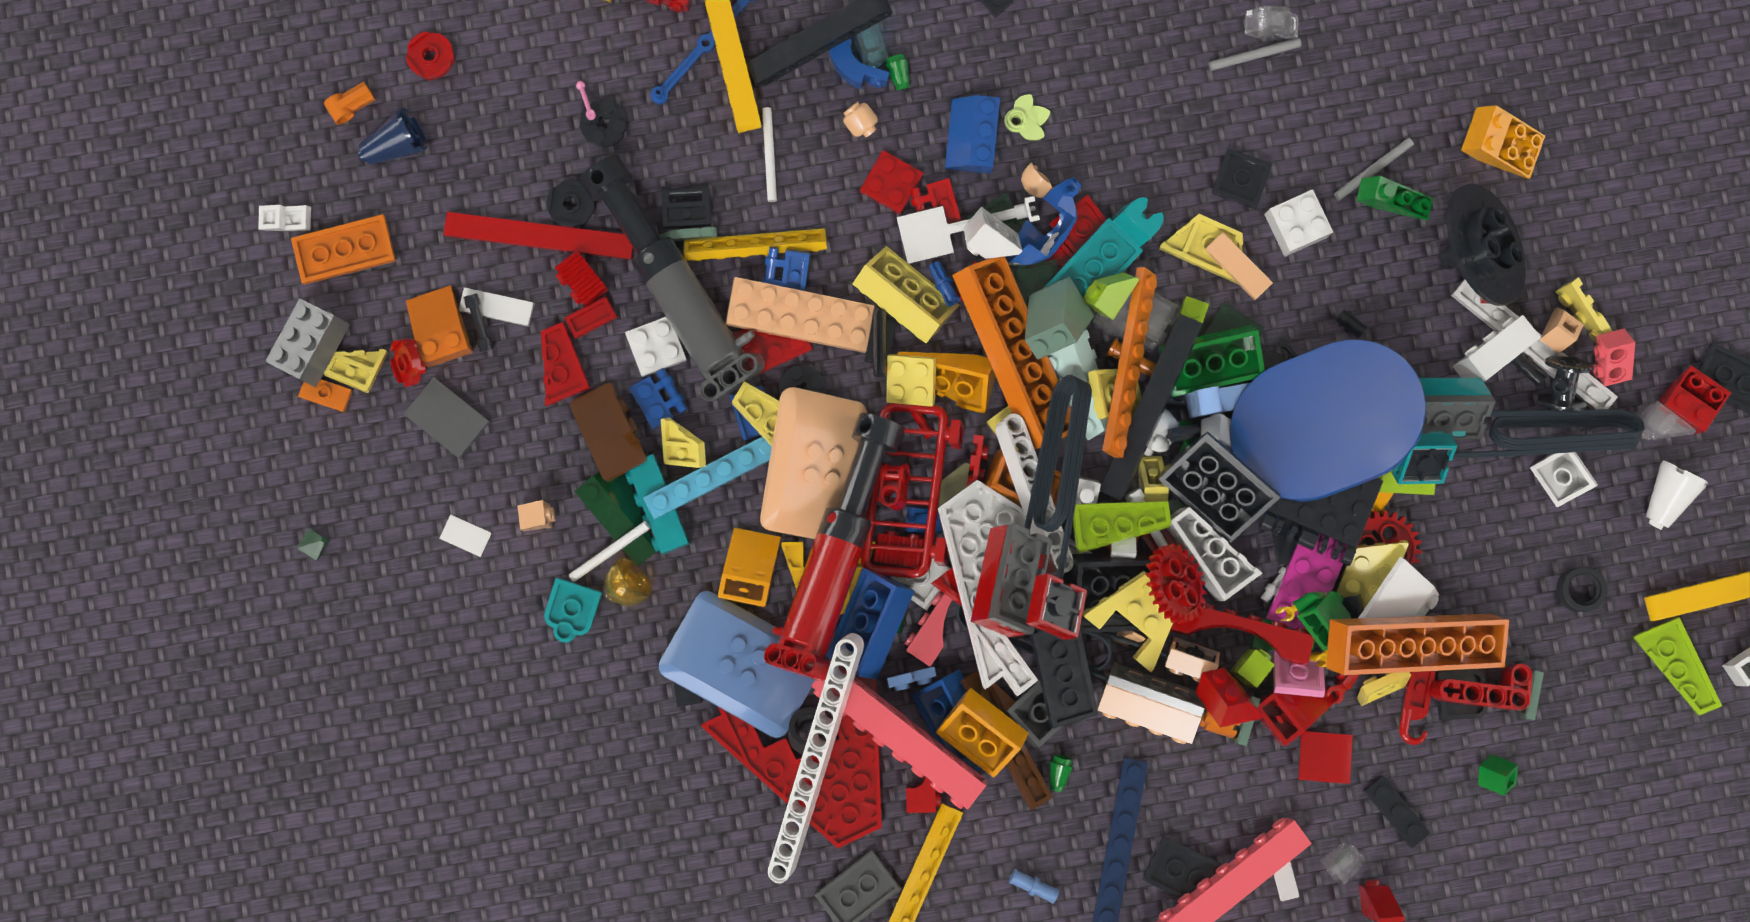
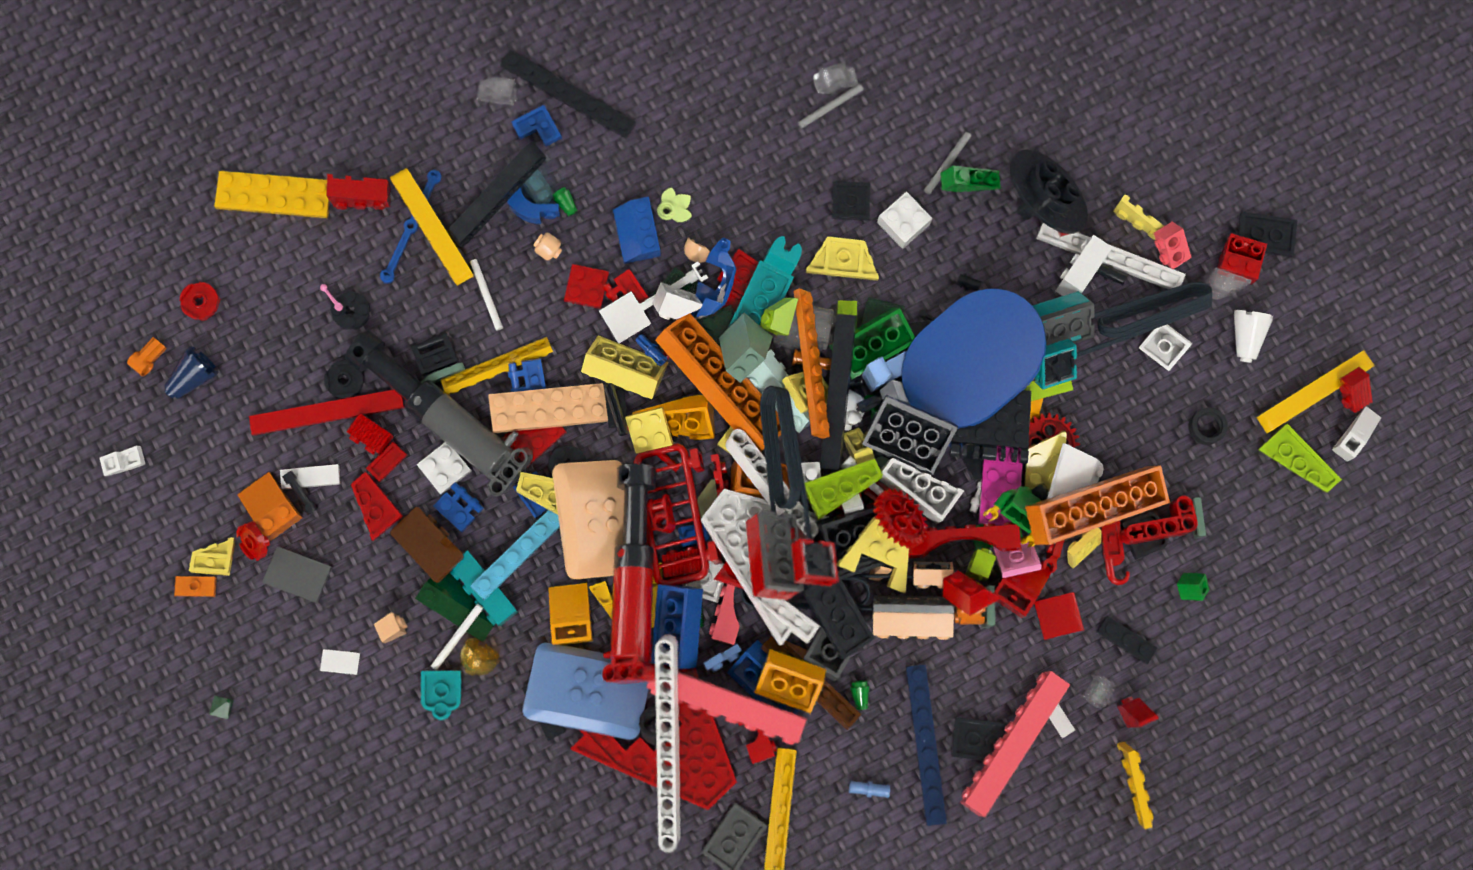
camera: 20 degrees left, 5 degrees down
brick [265,298,350,387] -> none
orange plate [291,214,396,285] -> none
light yellow wing [661,417,706,468] -> none
light nougat tile [1205,232,1273,301] -> none
light orange slope [1461,105,1545,179] -> none
black hose [1537,356,1594,412] -> none
light nougat slope [1539,307,1584,354] -> none

